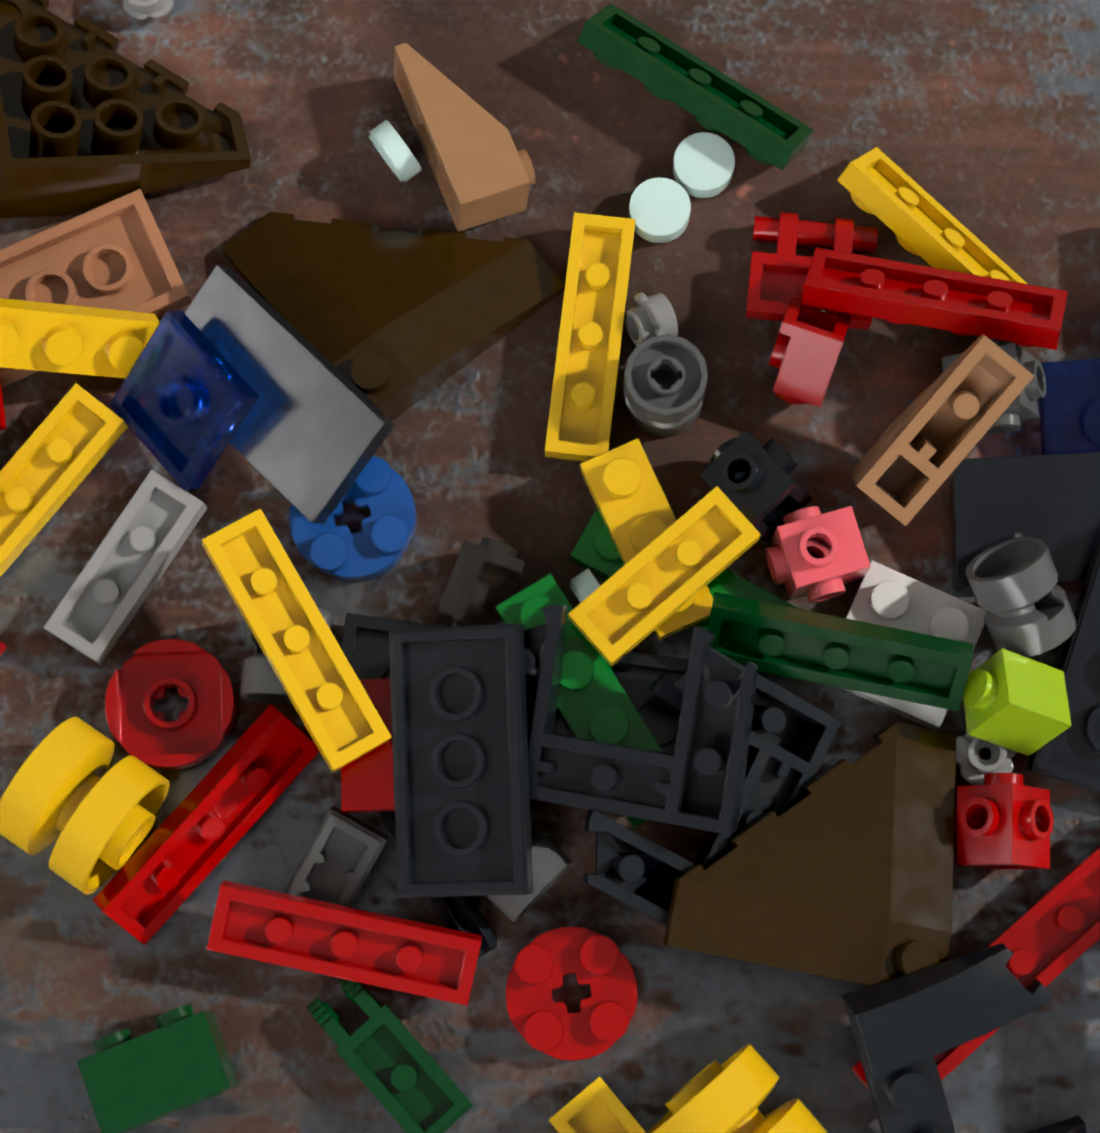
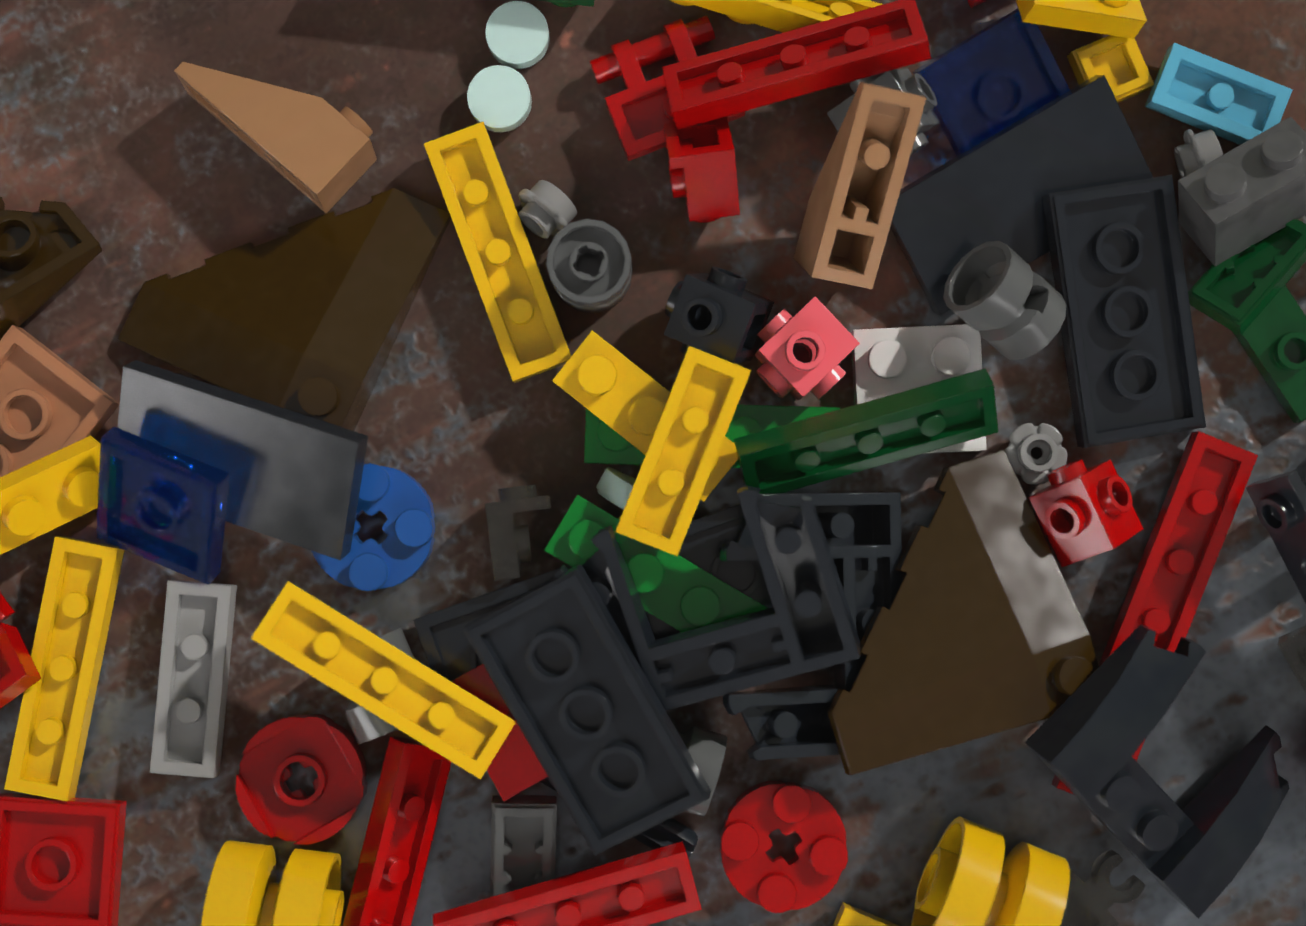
camera: 30 degrees left, 10 degrees up
light aqua tile [368,119,422,182] -> none
lime brick [962,648,1072,756] -> none

